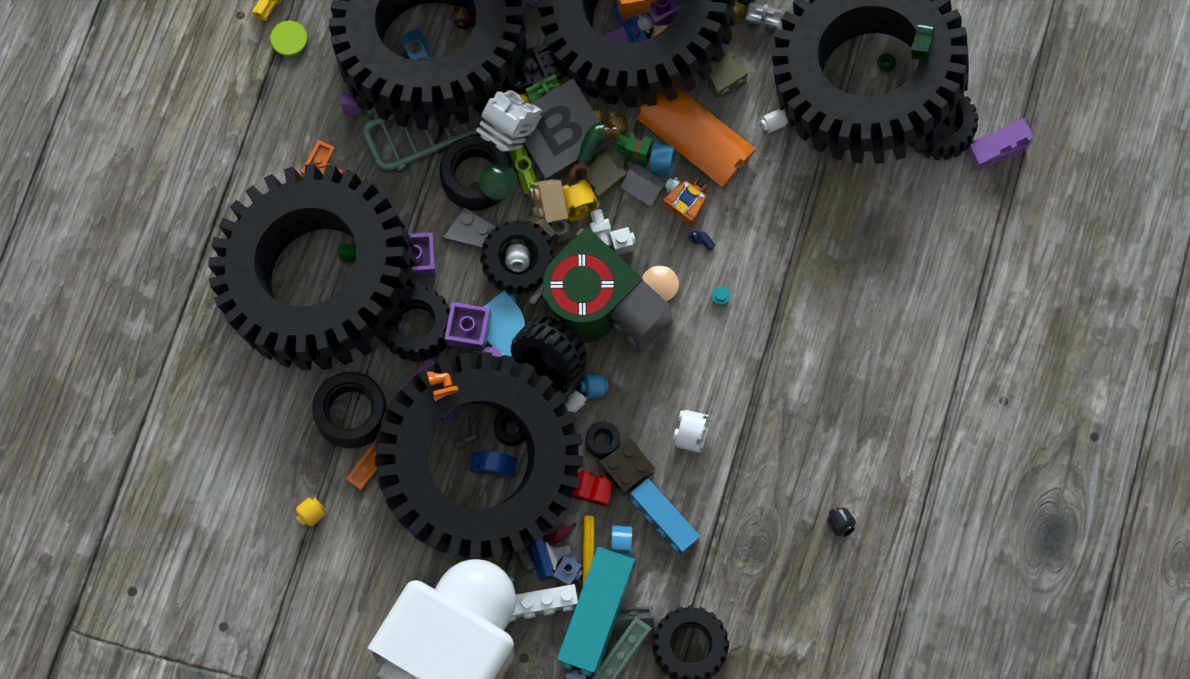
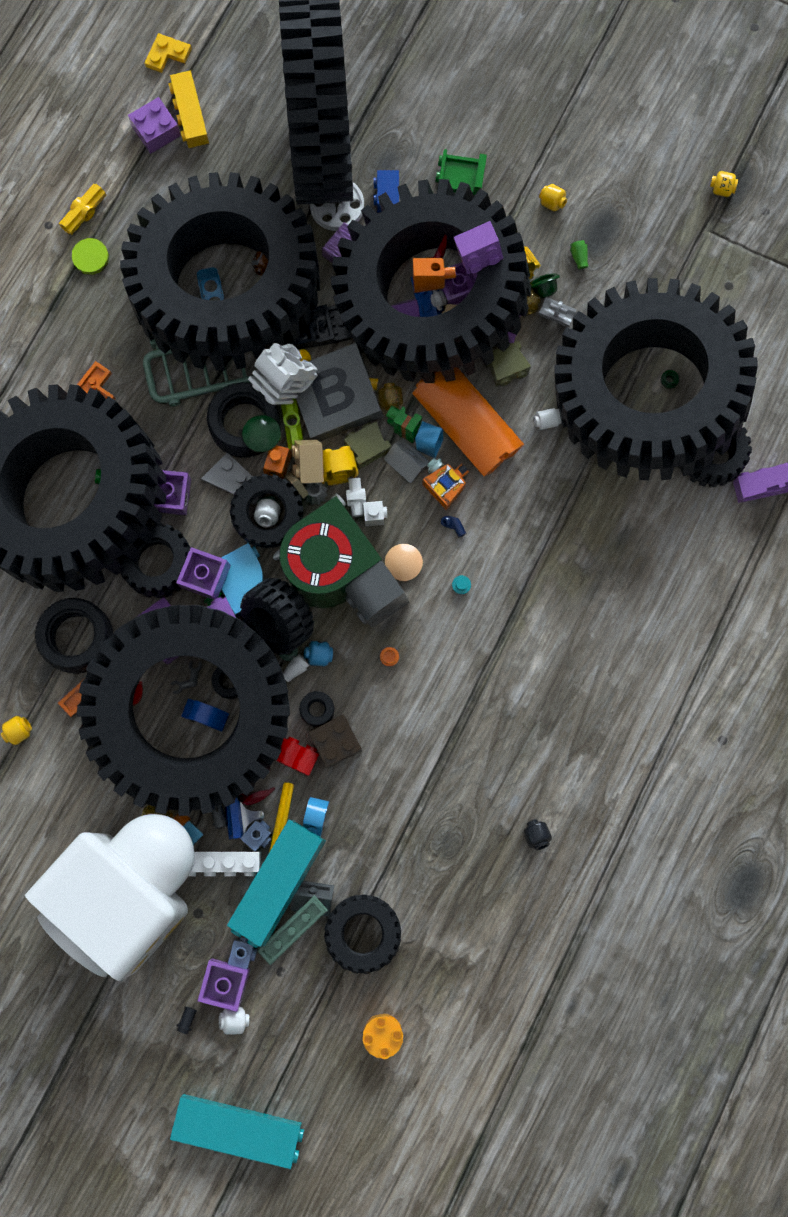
camera: 10 degrees right, 5 degrees up
medium lavender brick [341,92,363,115] -> none
orange piece [427,372,459,402] -> none
bright green hips [525,75,560,103] -> none
dark green piece [568,123,616,183] -> none
dark azure brick [630,478,700,555] -> none
white brick [673,410,709,453] -> none
dark green leg [911,23,934,61] -> none
none -> orange torso [263,445,292,479]
none -> orange plate [380,647,399,667]

